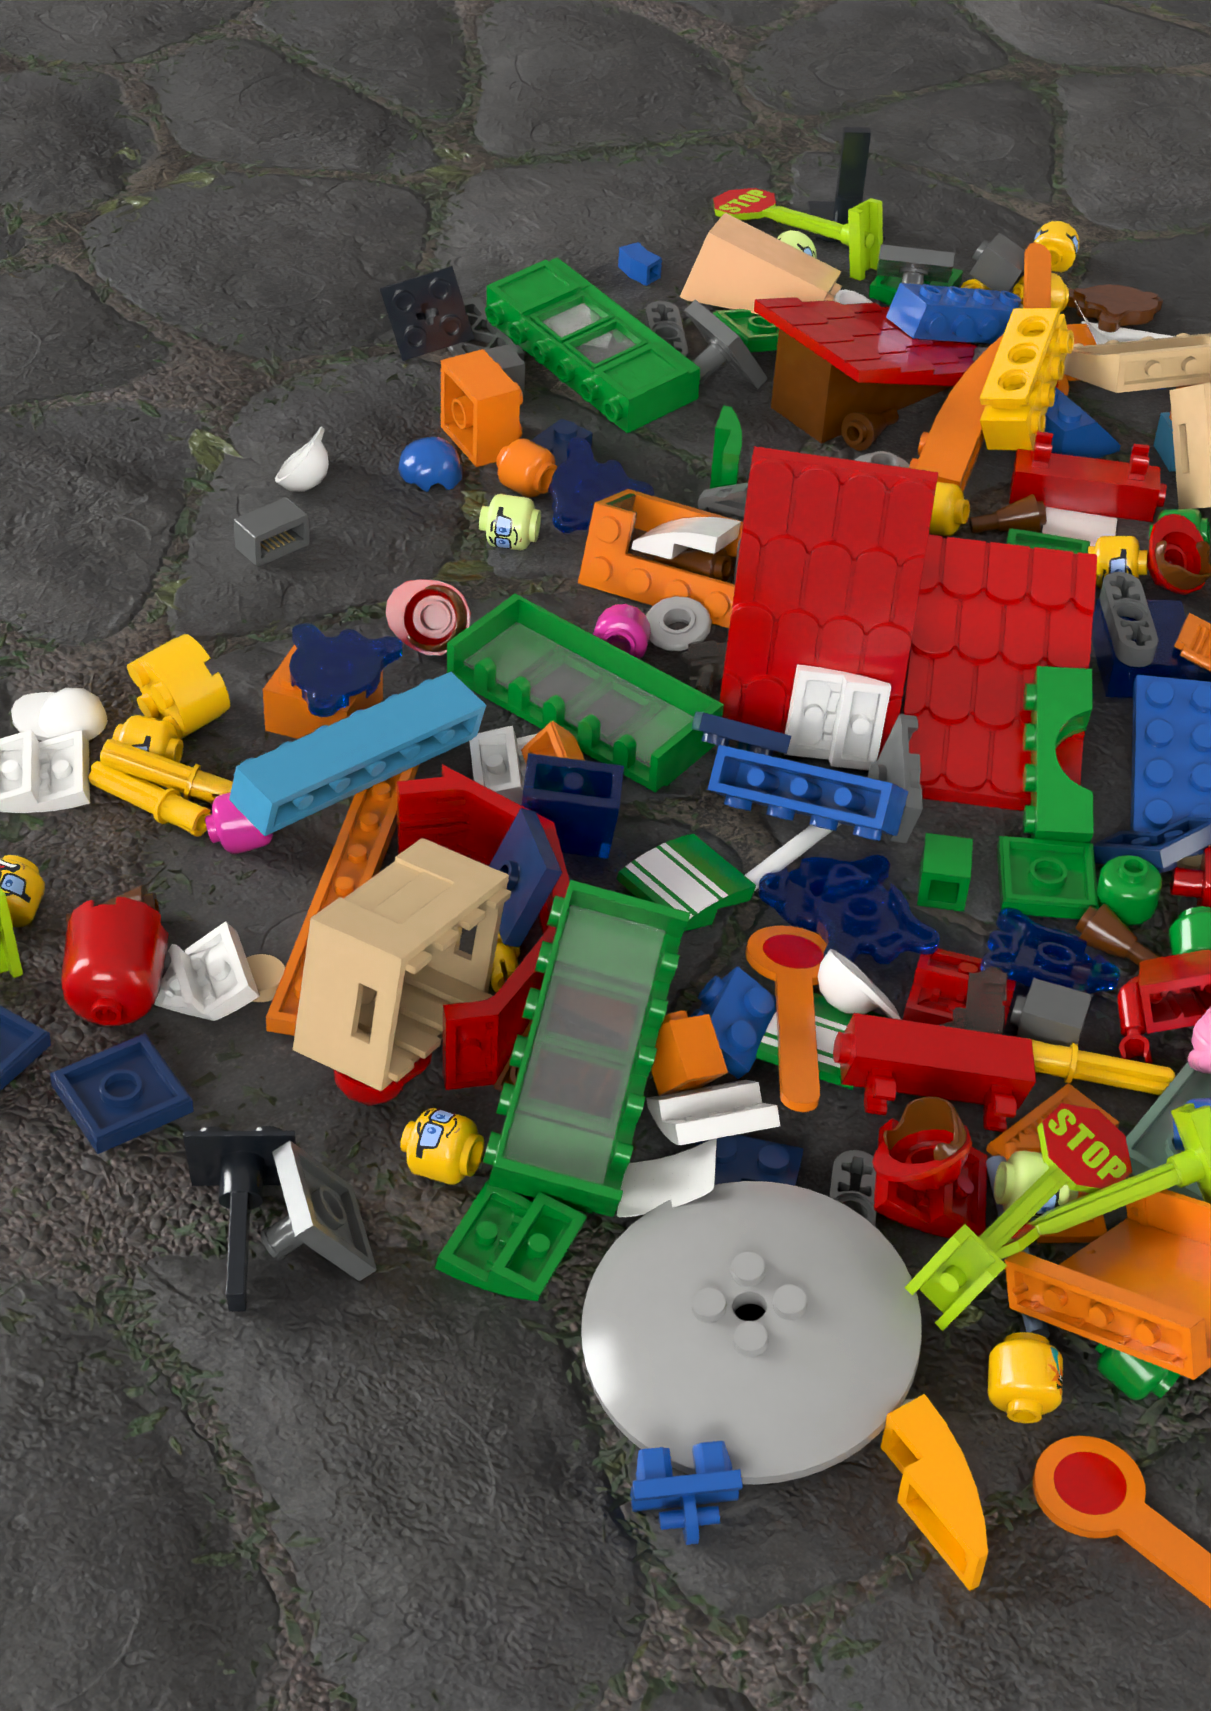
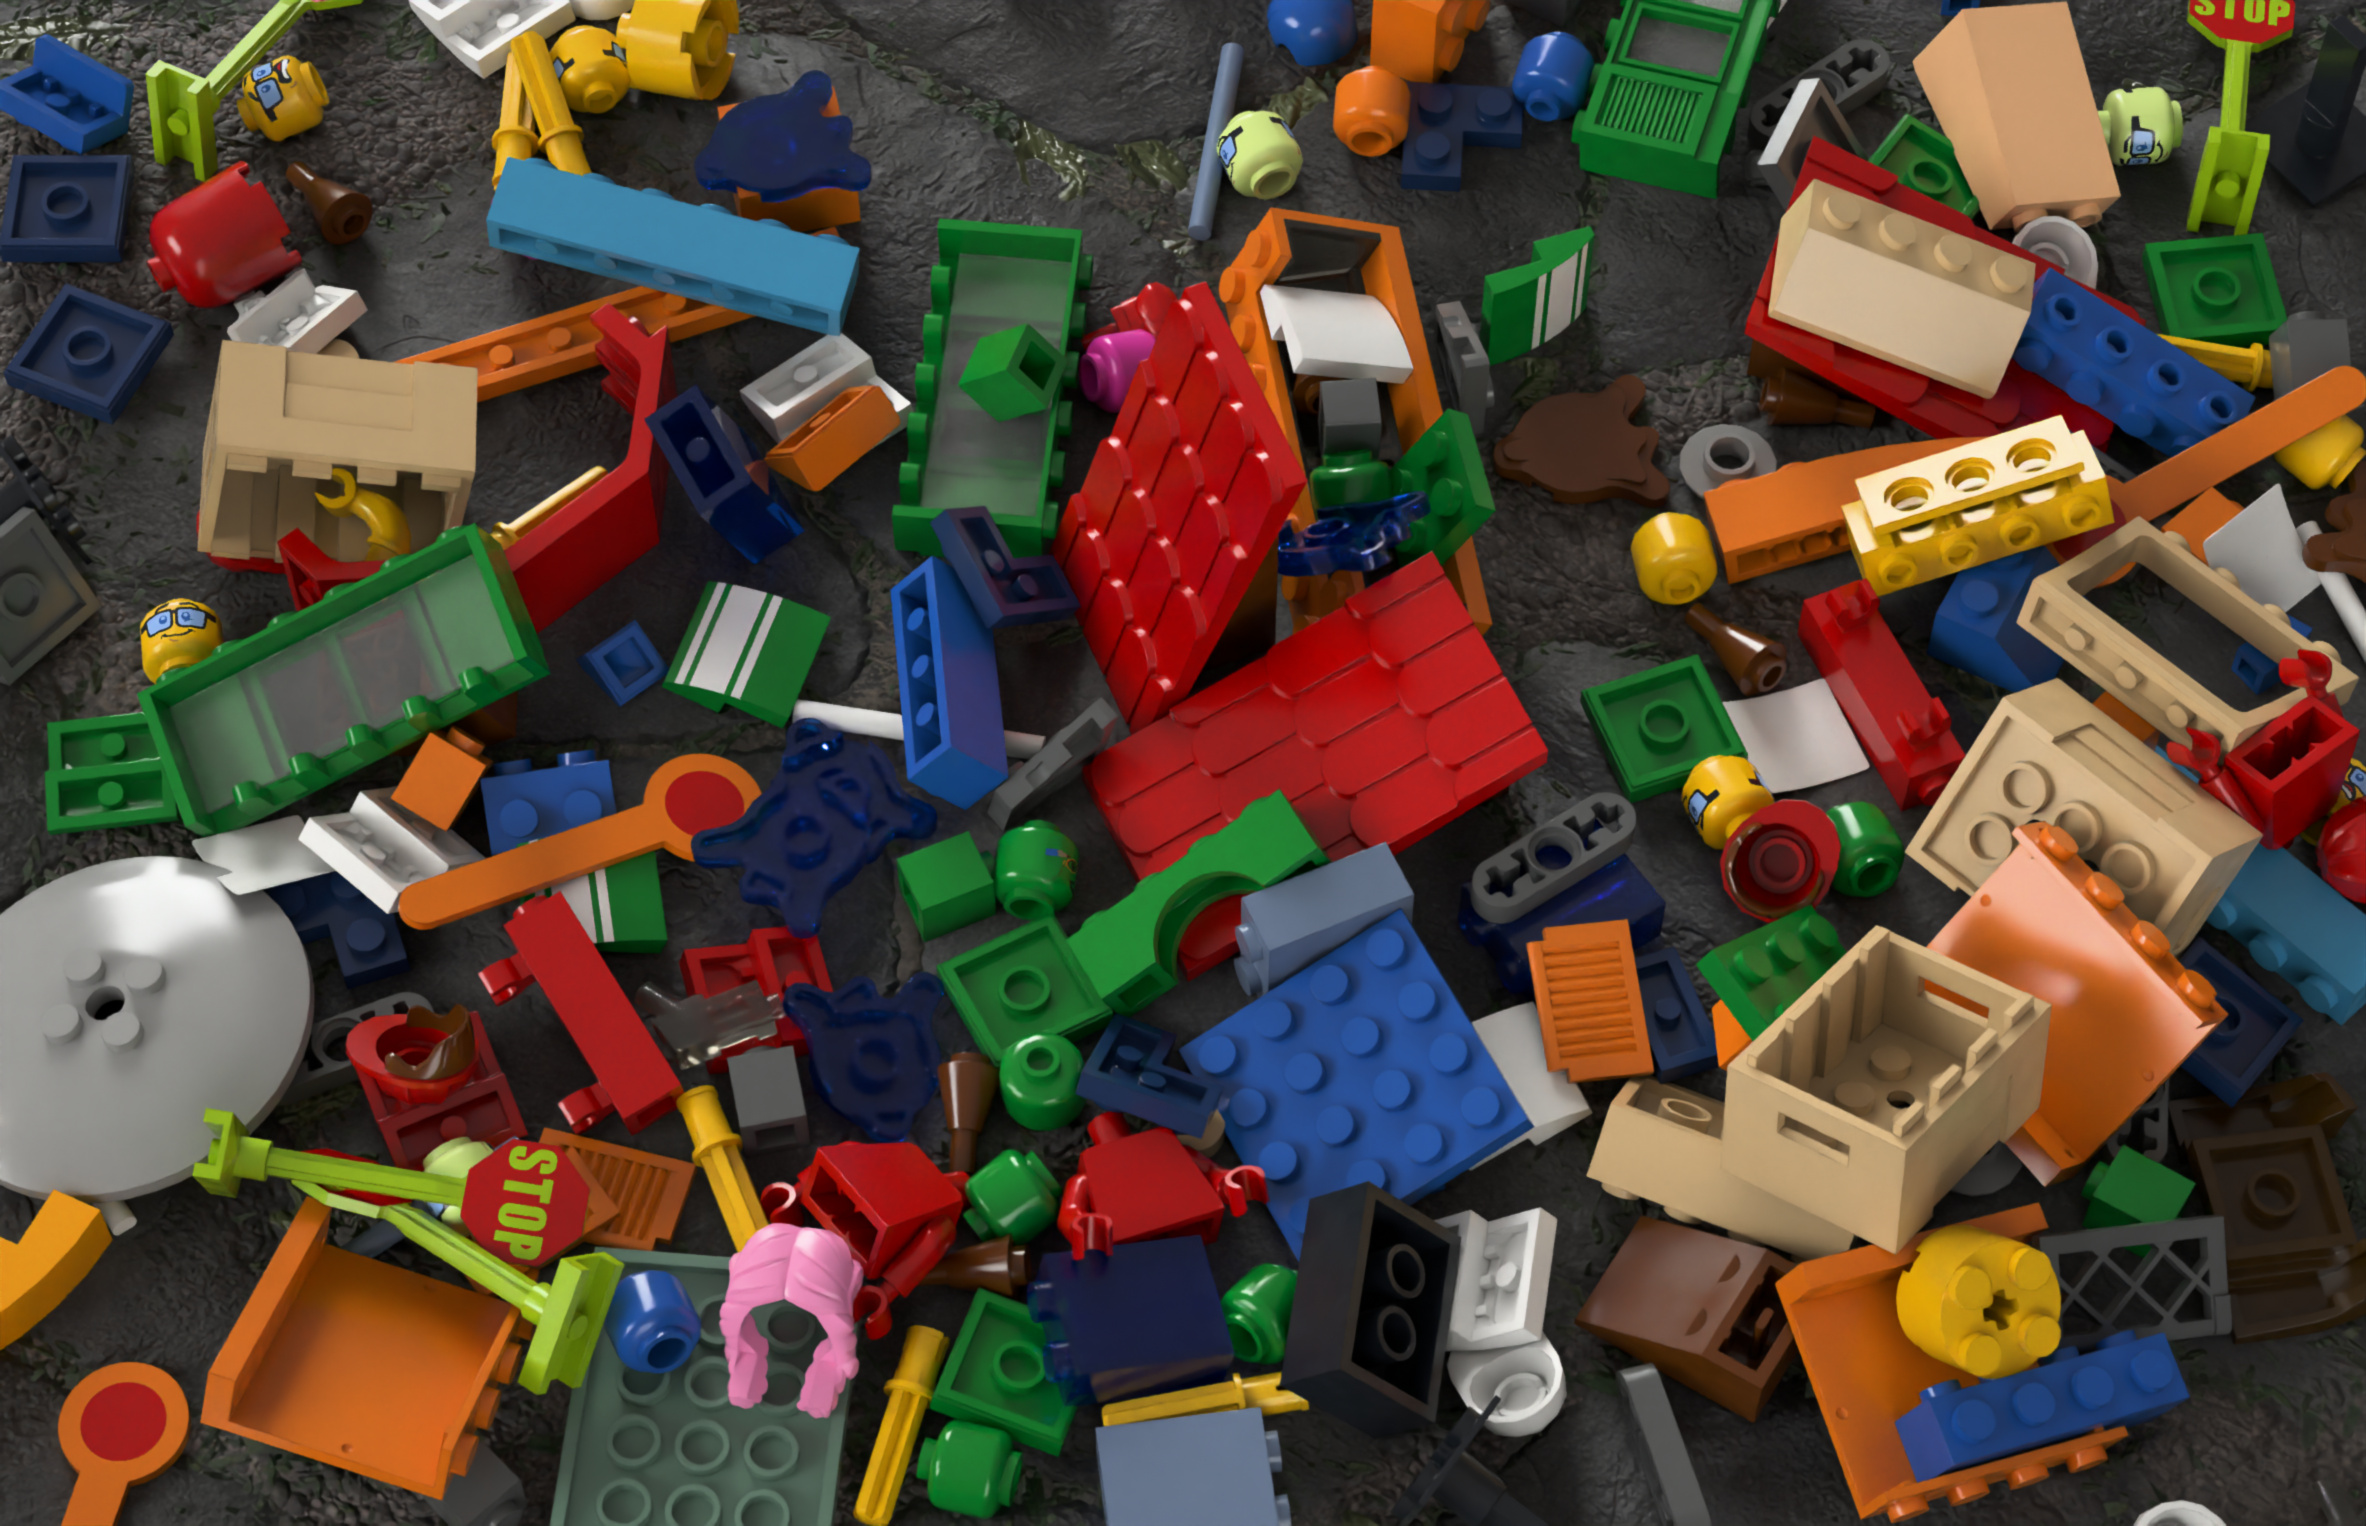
camera: 60 degrees right, 15 degrees up
piece [385,579,471,655] -> none
dark blue plate [489,808,562,948] -> none
clear blue tile [548,437,654,533] -> none
white slope [784,664,891,770] -> none
white cap [817,949,901,1020] -> none
dark grey tile [876,244,955,285] -> none
yellow head [988,1332,1063,1423] -> none
none -> yellow piece [315,468,412,561]
none -> green brick [958,323,1068,423]
none -> green head [992,820,1080,921]
none -> red piece [1080,282,1178,351]
none -> sand blue bar [1188,43,1245,240]
none -> sand blue brick [1234,842,1414,998]
none -> blue head [1511,31,1595,121]
none -> tan slope [1768,179,2036,400]

